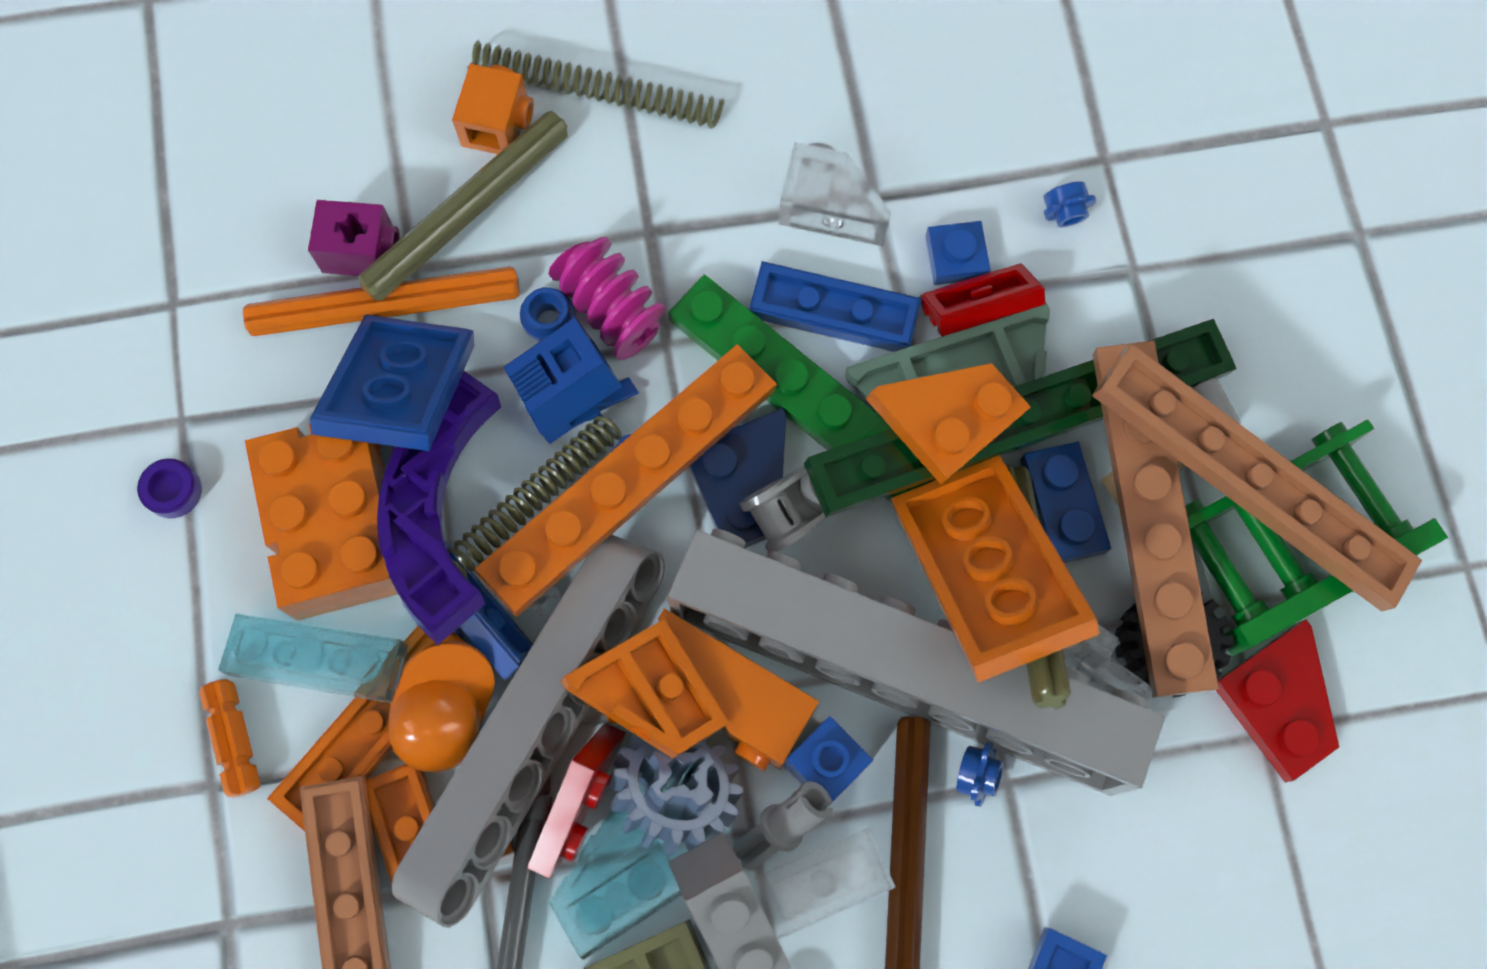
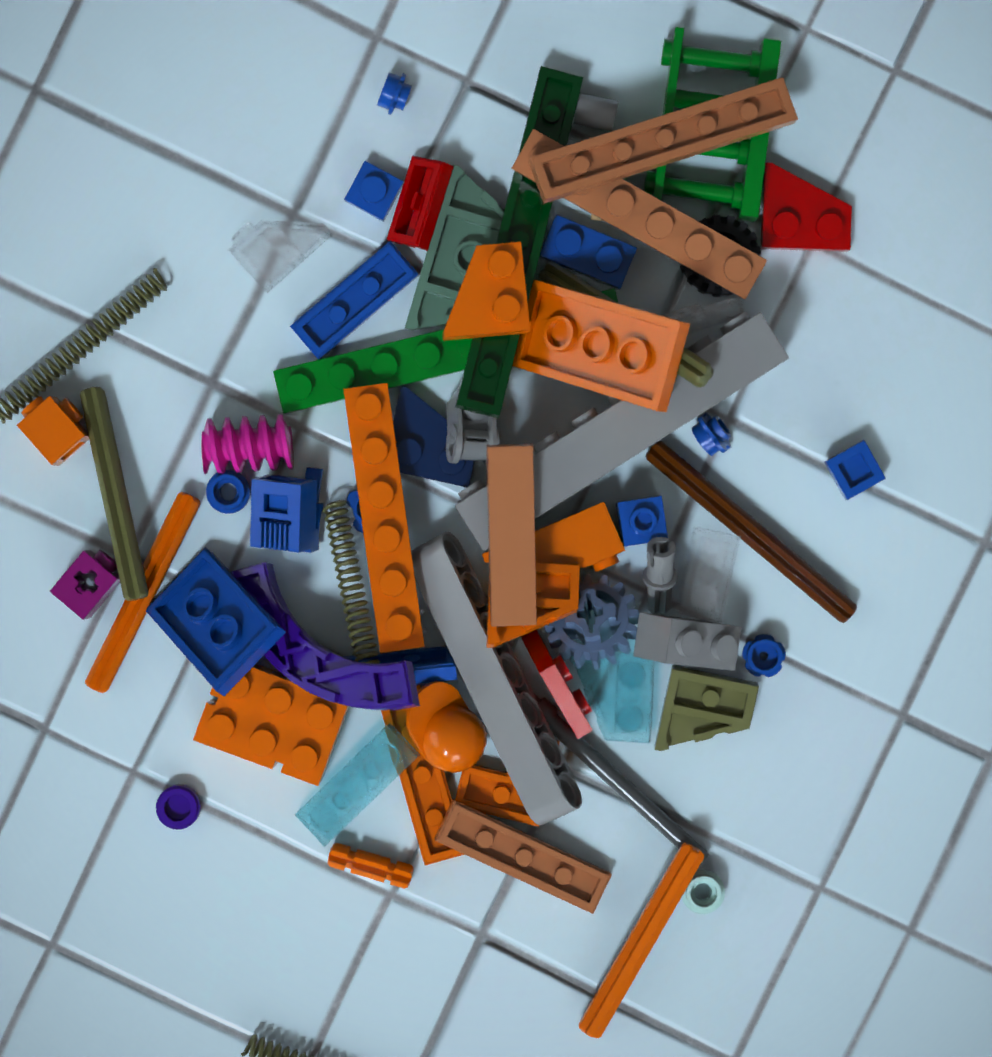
camera: 50 degrees left, 15 degrees up
none -> nougat tile [486,443,537,627]

